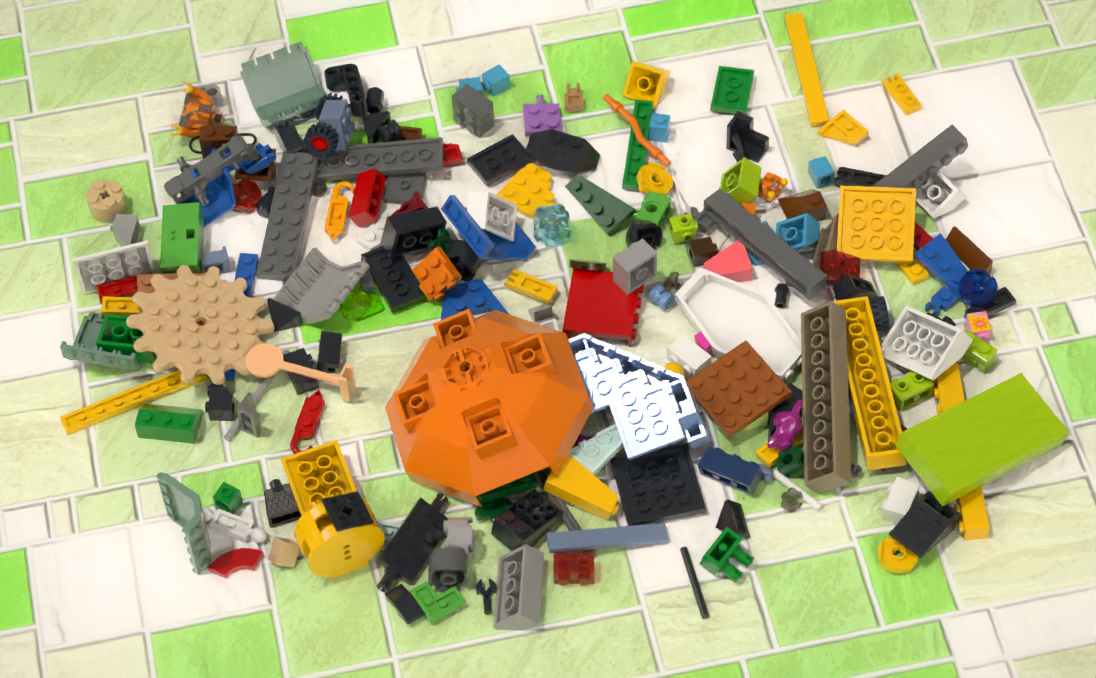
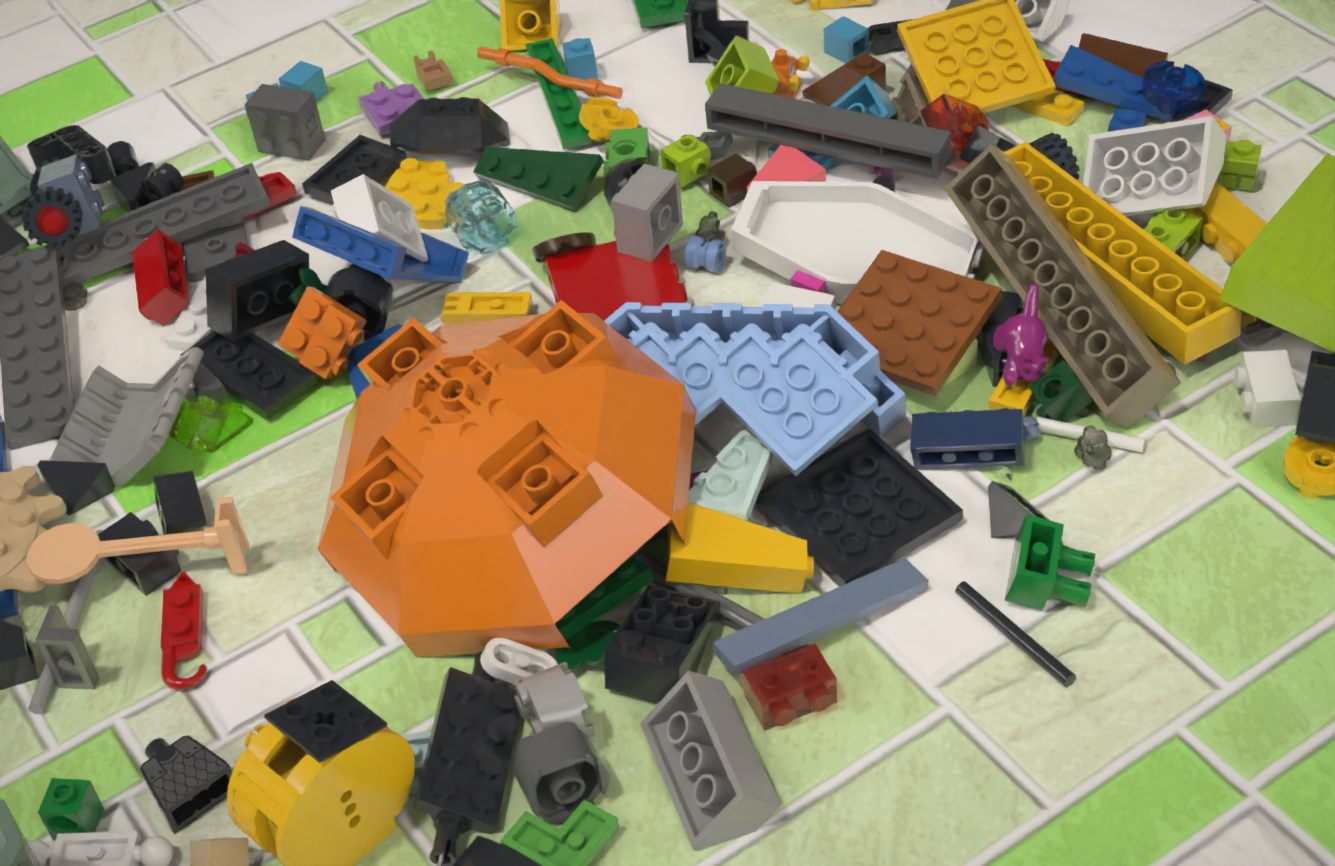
camera: 20 degrees left, 10 degrees down
yellow slope [281,440,357,516] -> none
light orange plate [324,181,355,242] -> none
black bar [476,578,497,615] -> none
none -> white plate [480,637,558,685]

